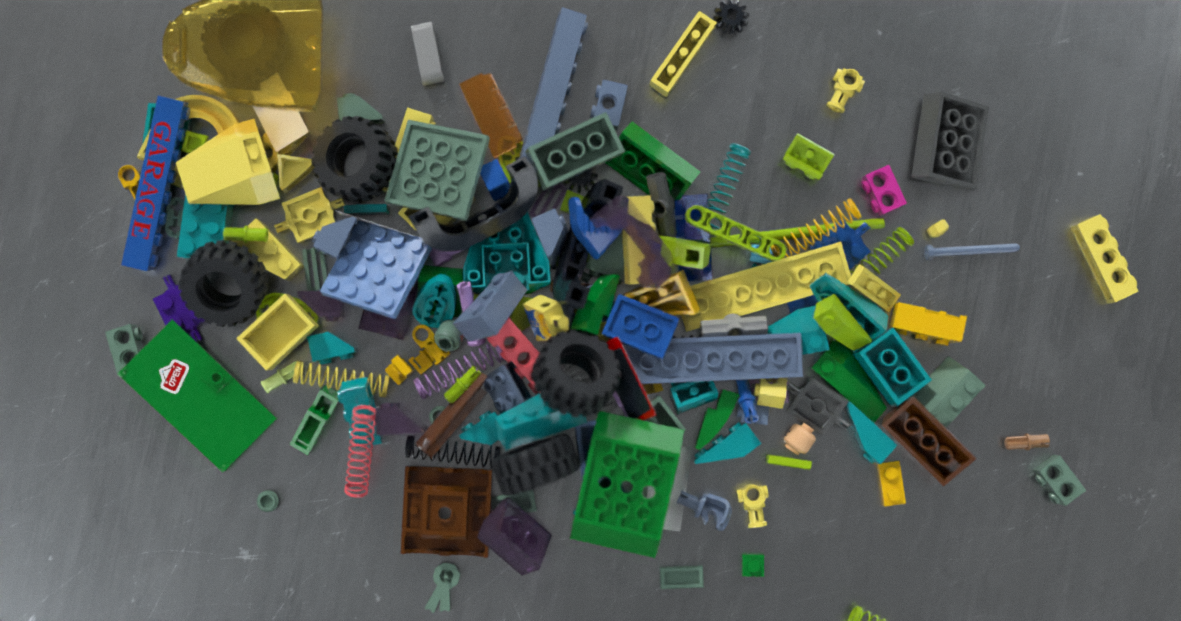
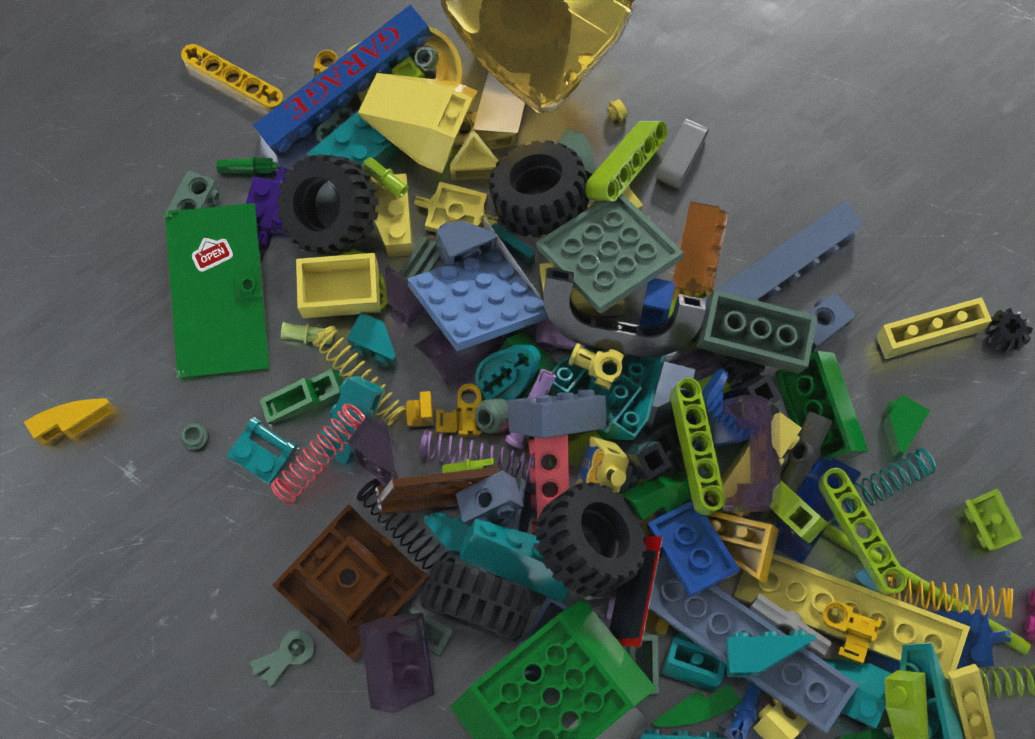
camera: 45 degrees right, 15 degrees down
none -> yellow slope [24,398,116,446]
none -> yellow beam [181,44,285,112]
none -> green piece [216,157,278,175]
none -> teal plate [226,417,298,486]
none -> sand green plate [415,46,439,71]
none -> sand blue brick [456,471,523,526]
none -> light yellow connector [568,343,624,390]
none -> lime beam [585,121,667,201]
none -> light yellow plate [607,99,628,123]
none -> lime beam [670,377,725,516]
none -> teal slope [725,630,816,677]
none -> yellow piece [822,602,882,665]
none -> green slope [883,394,930,461]

